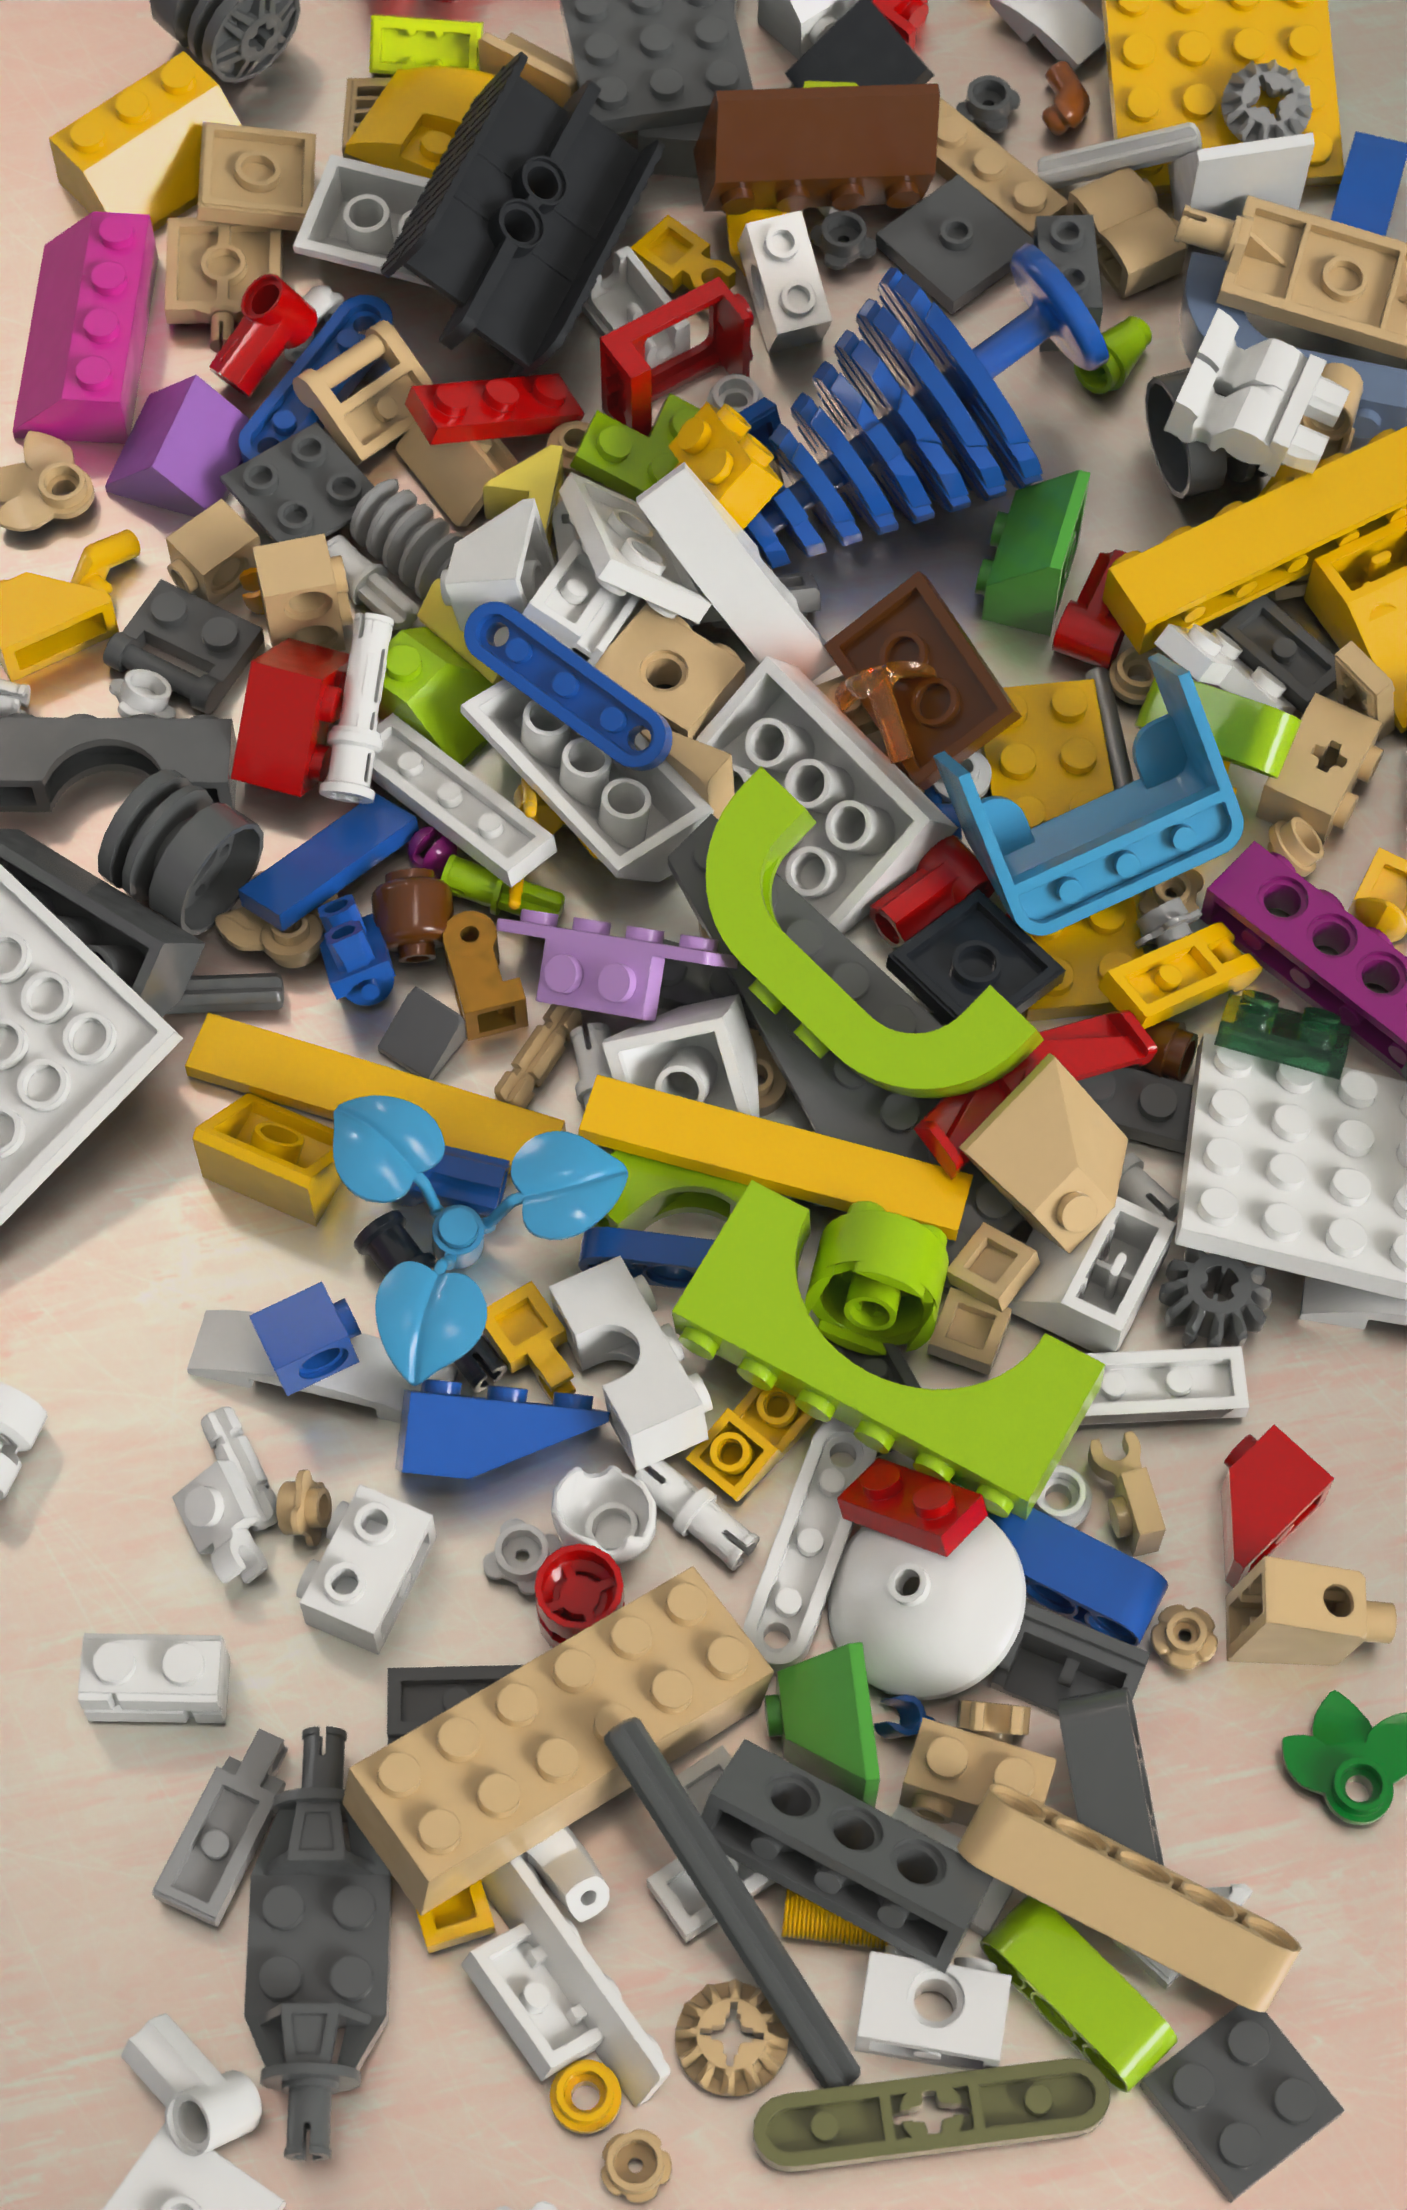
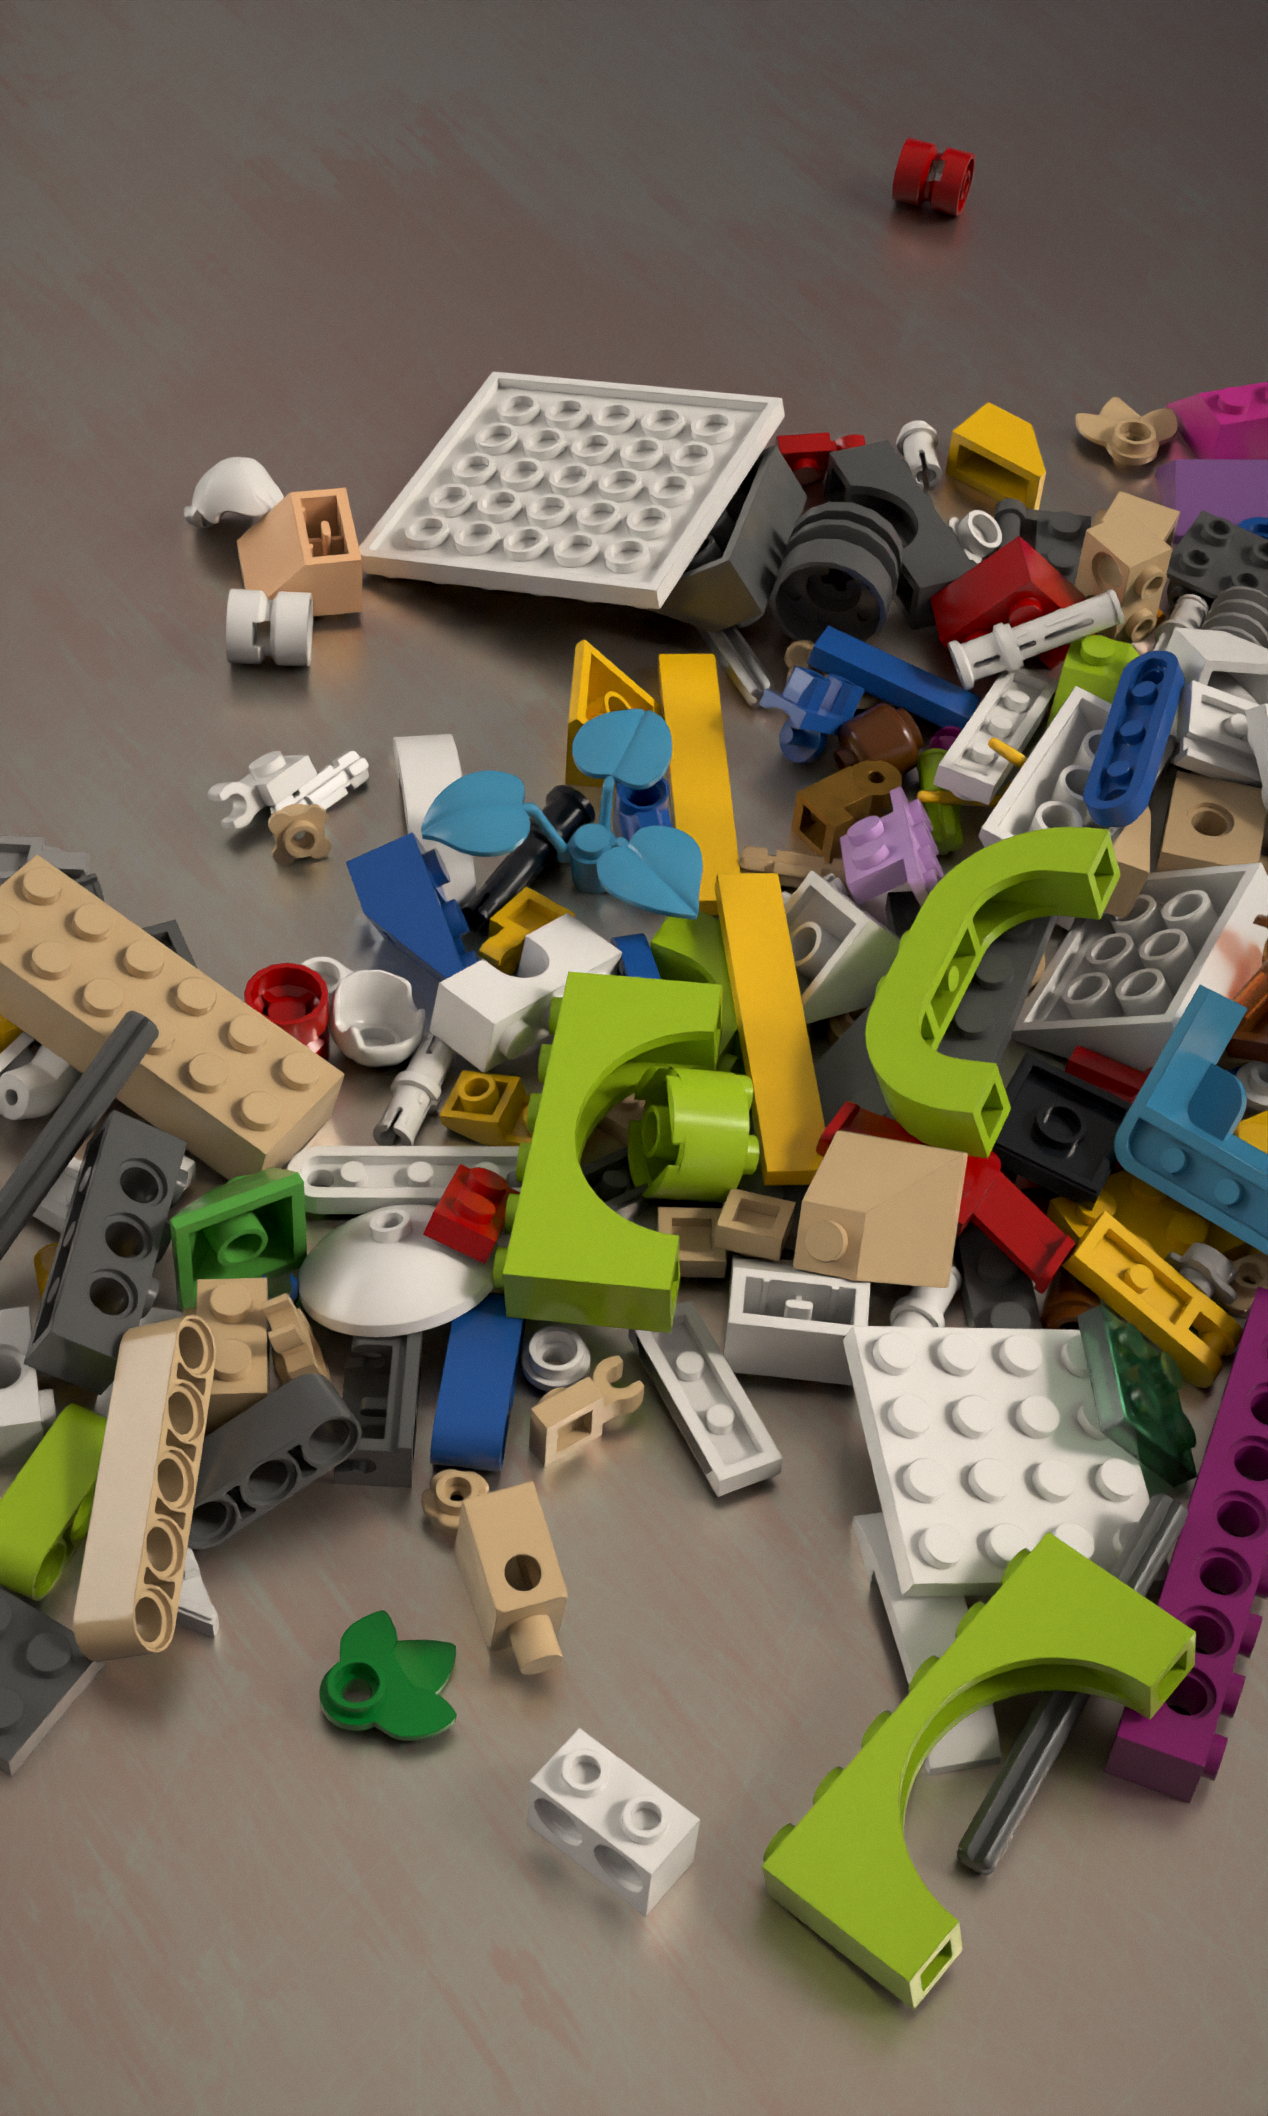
camera: 65 degrees right, 15 degrees down
yellow arm [71,529,140,598] -> none
white brick [78,1633,230,1723] -> none
blue brick [249,1281,361,1396] -> none
white brick [296,1484,437,1655] -> none
dark grey slope [378,986,466,1080] -> none
dark grey gear [1159,1247,1273,1348] -> none
red slope [1221,1424,1335,1588] -> none

